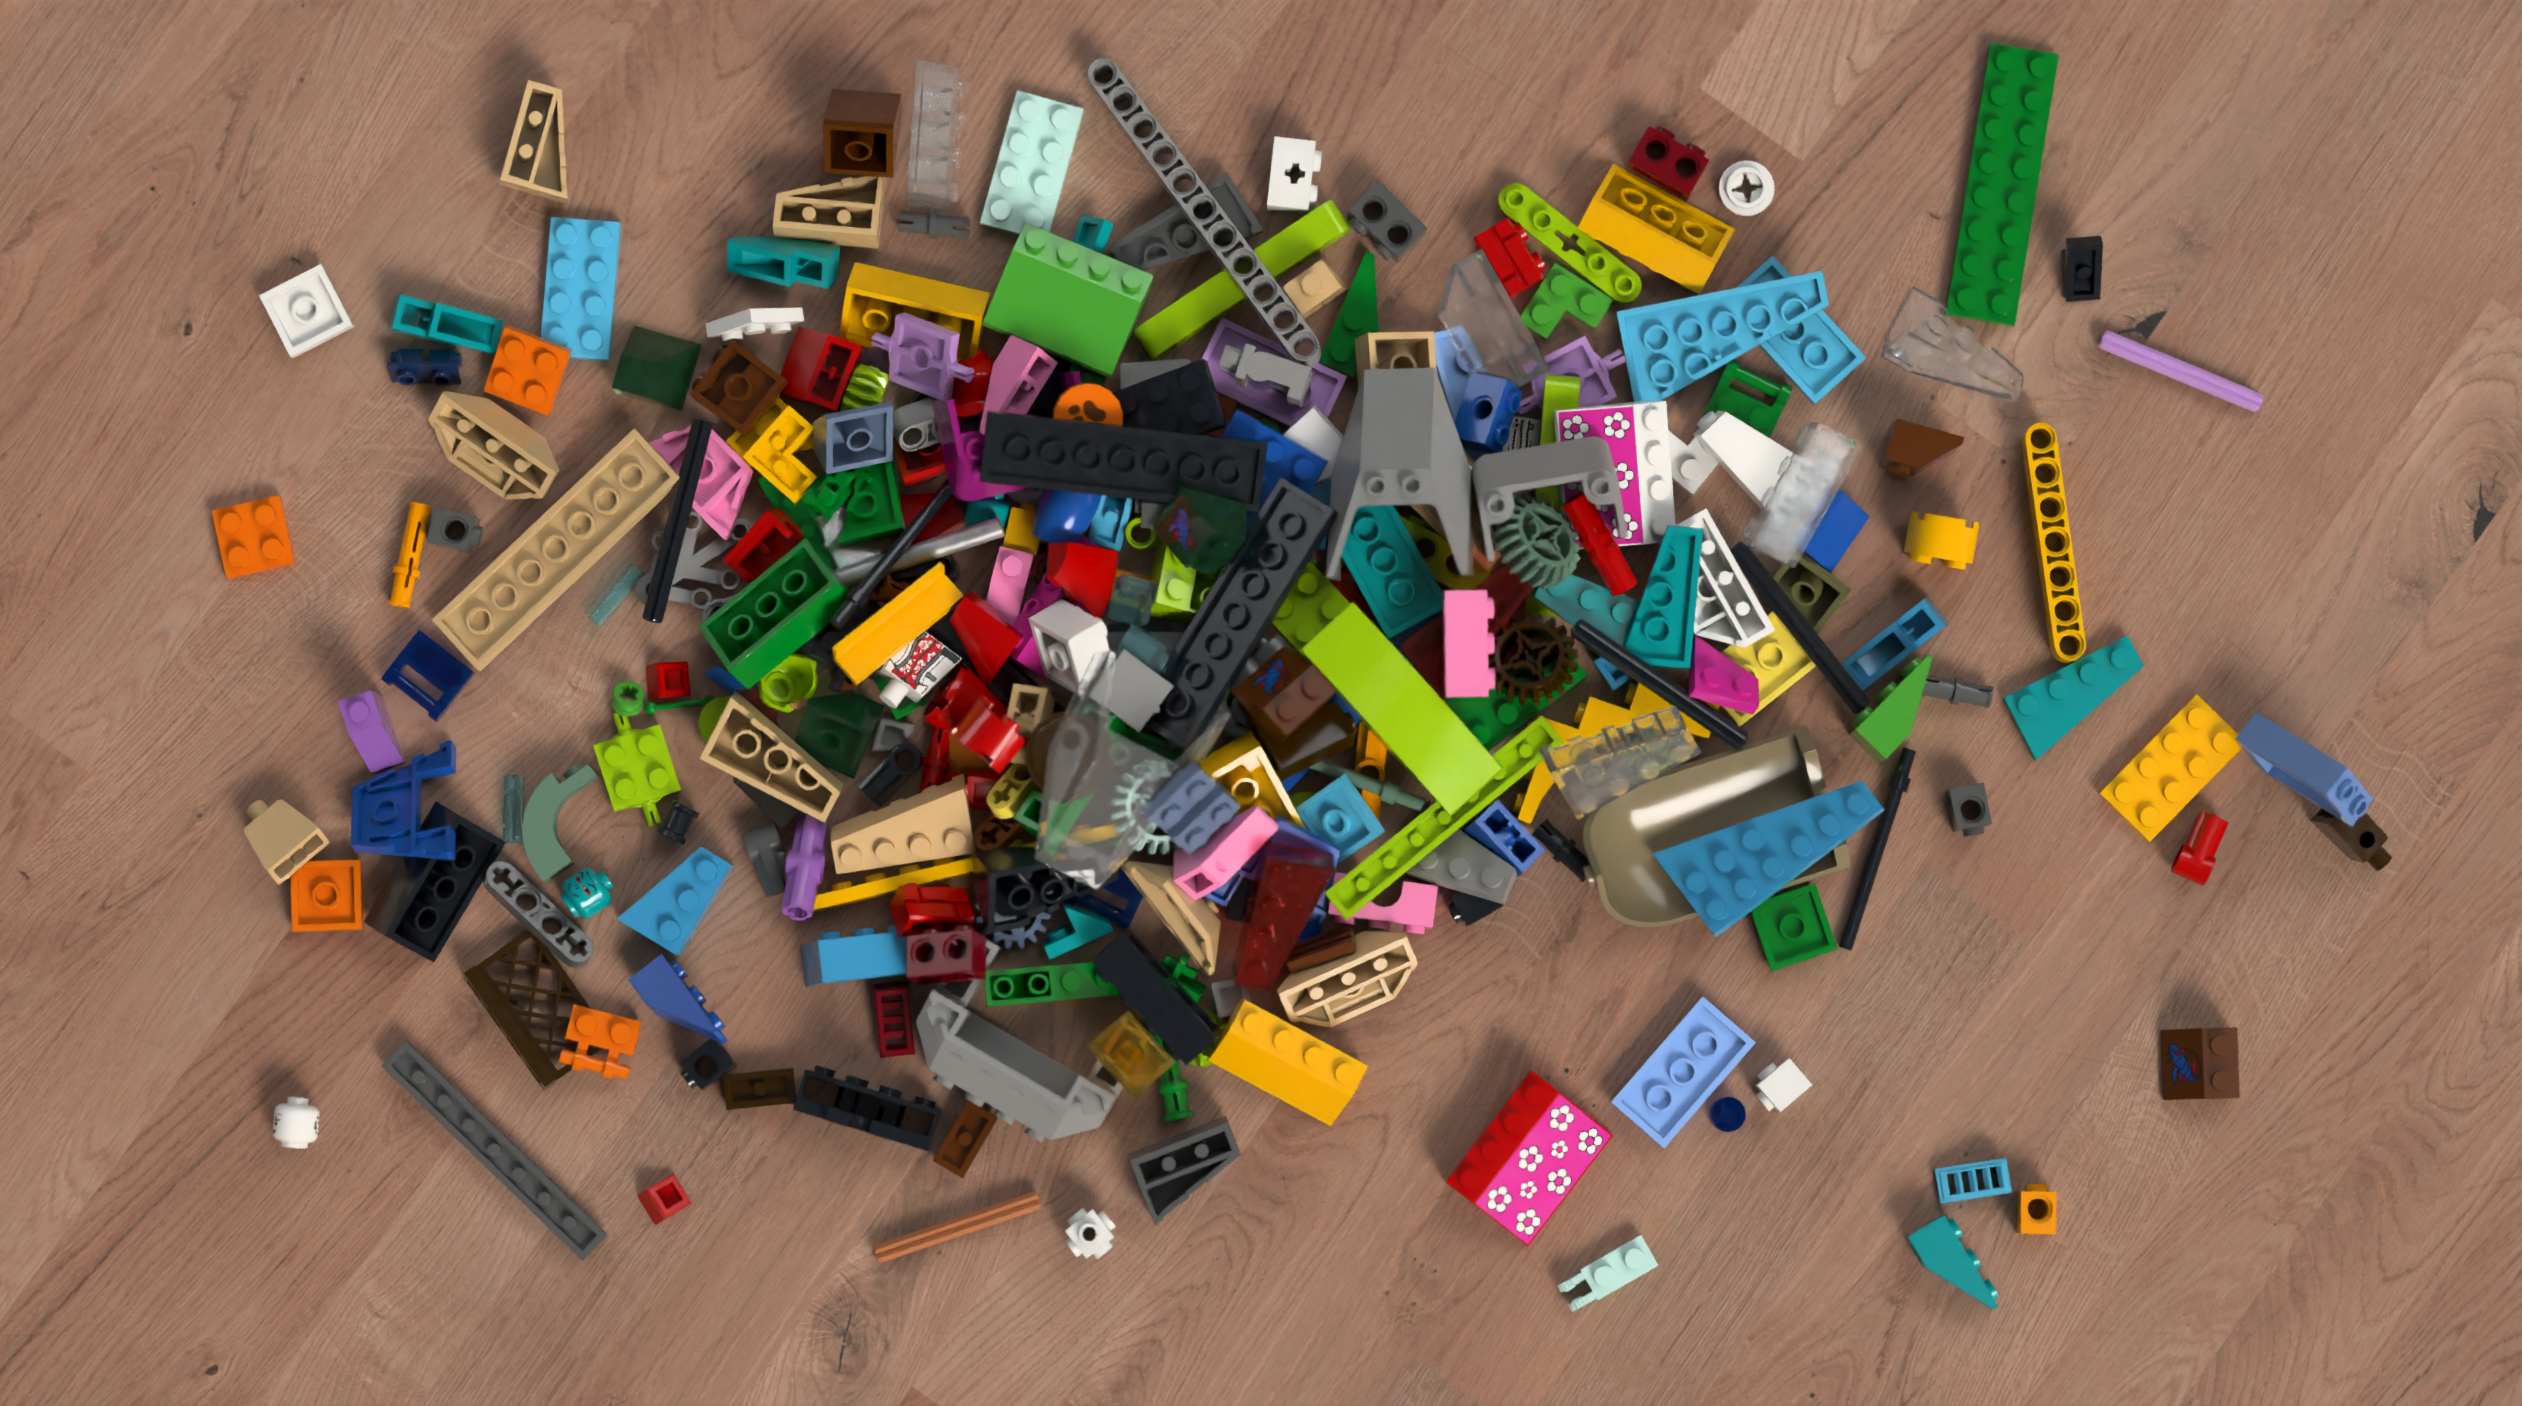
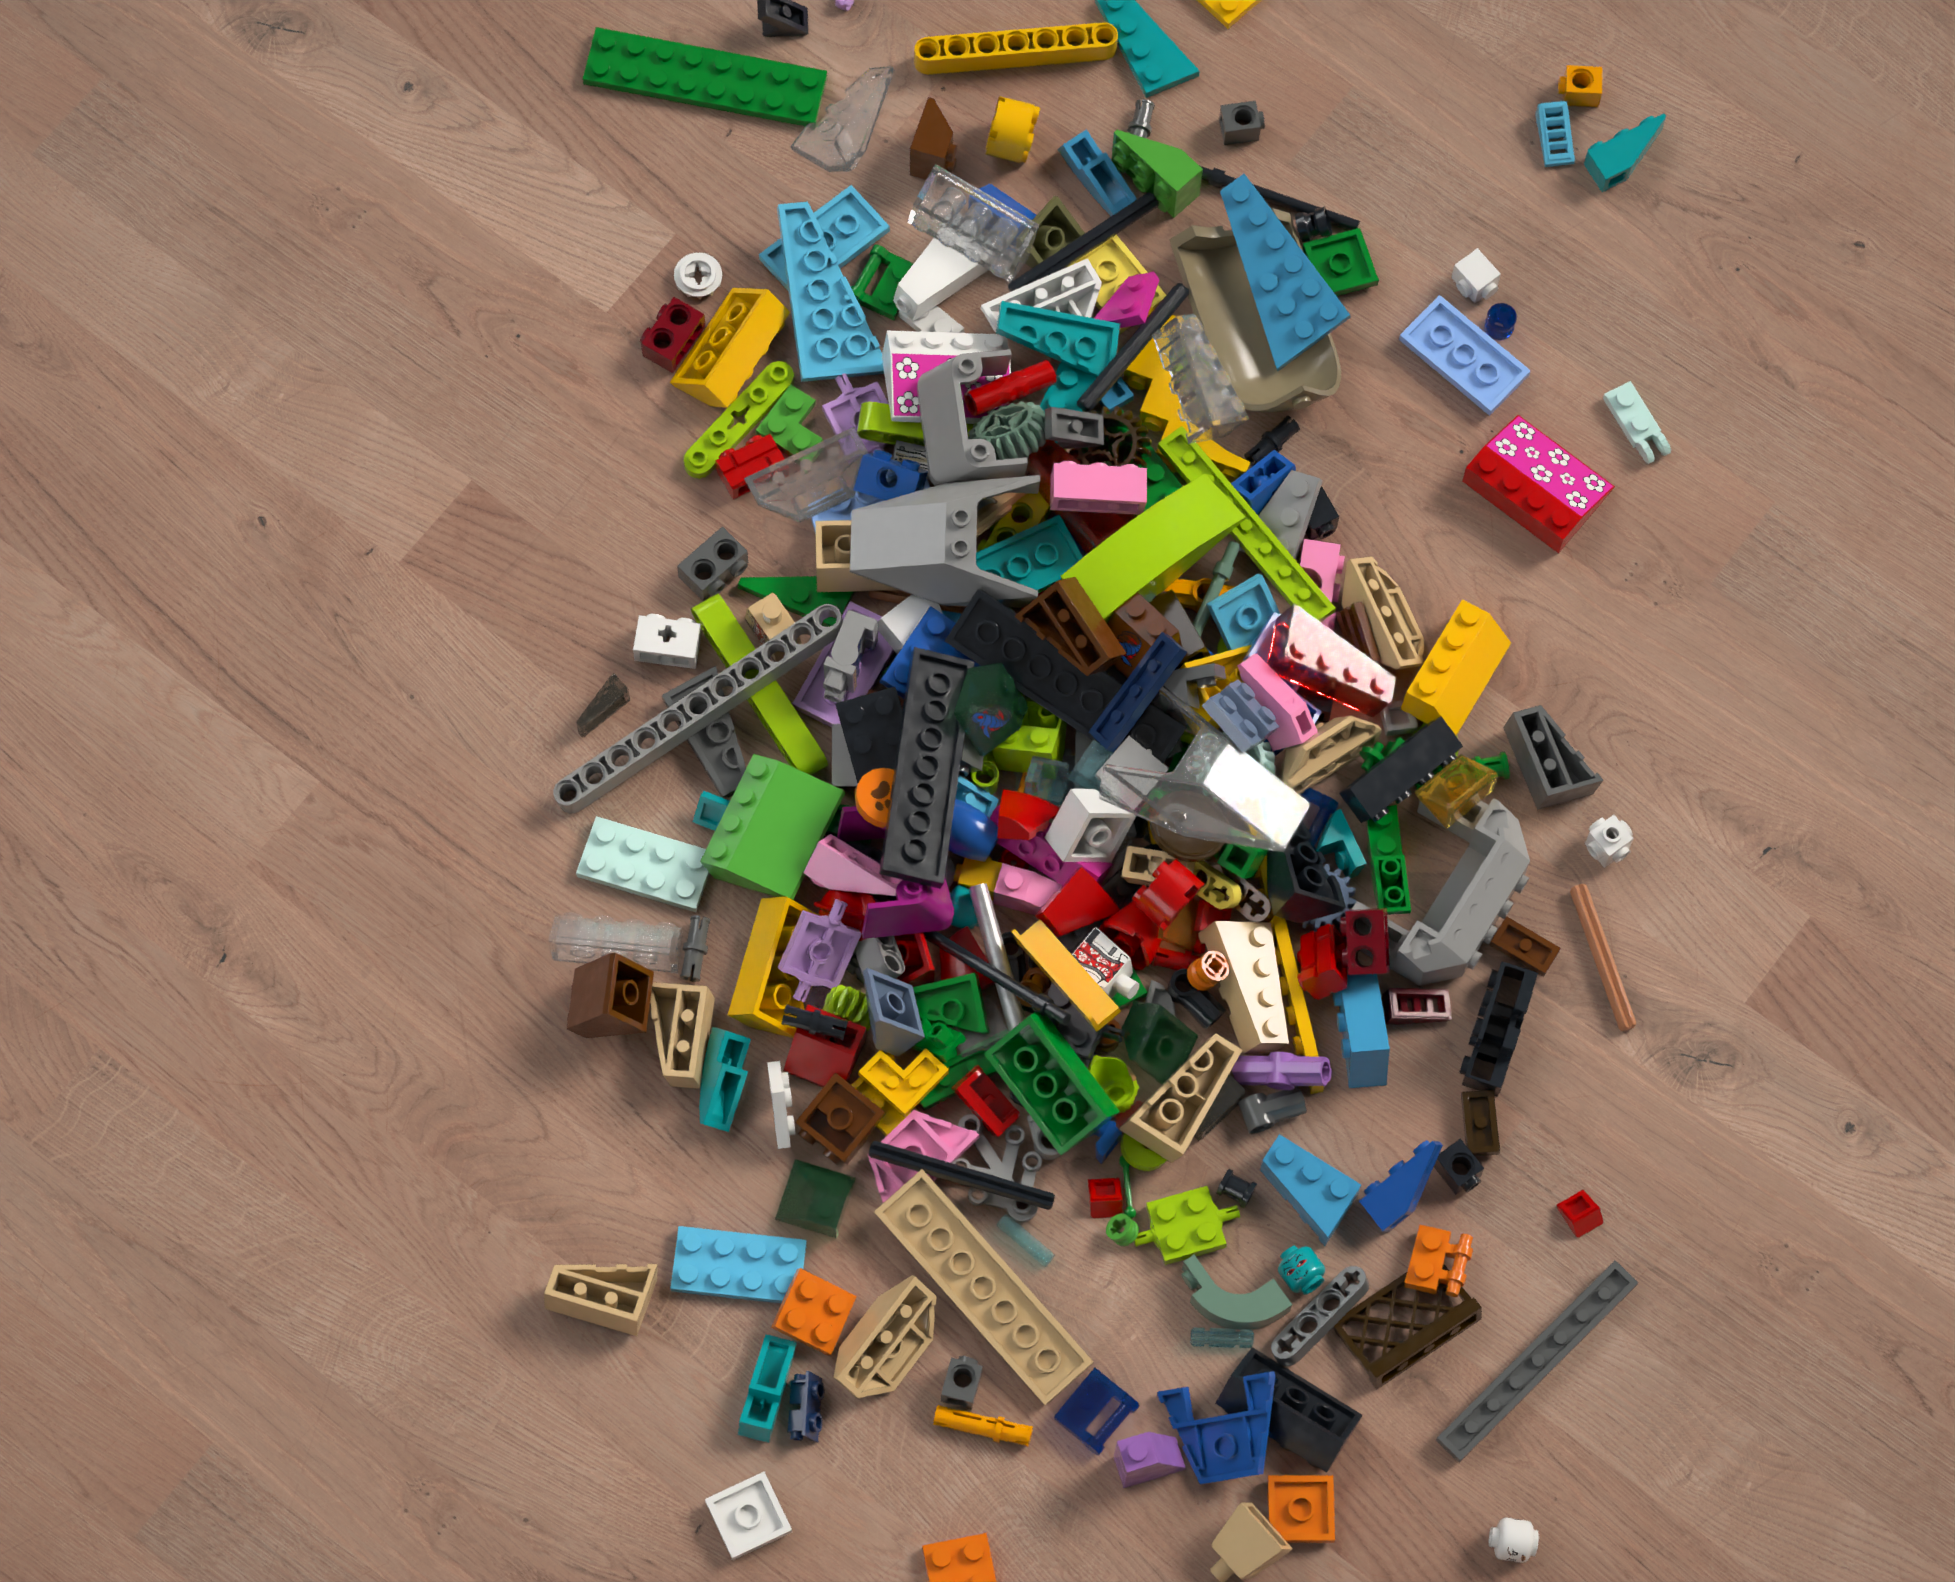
camera: 90 degrees left, 15 degrees down
none -> clear smoke slope [576,673,630,737]
none -> black pin [781,1004,848,1040]
none -> reddish brown wedge [1014,577,1127,676]
none -> dark grey slope [1045,407,1104,449]
none -> dark blue plate [1089,632,1187,753]
none -> dark grey slope [1163,663,1226,709]
none -> orange wheel [1187,951,1229,991]
none -> black wheel [1295,206,1332,243]

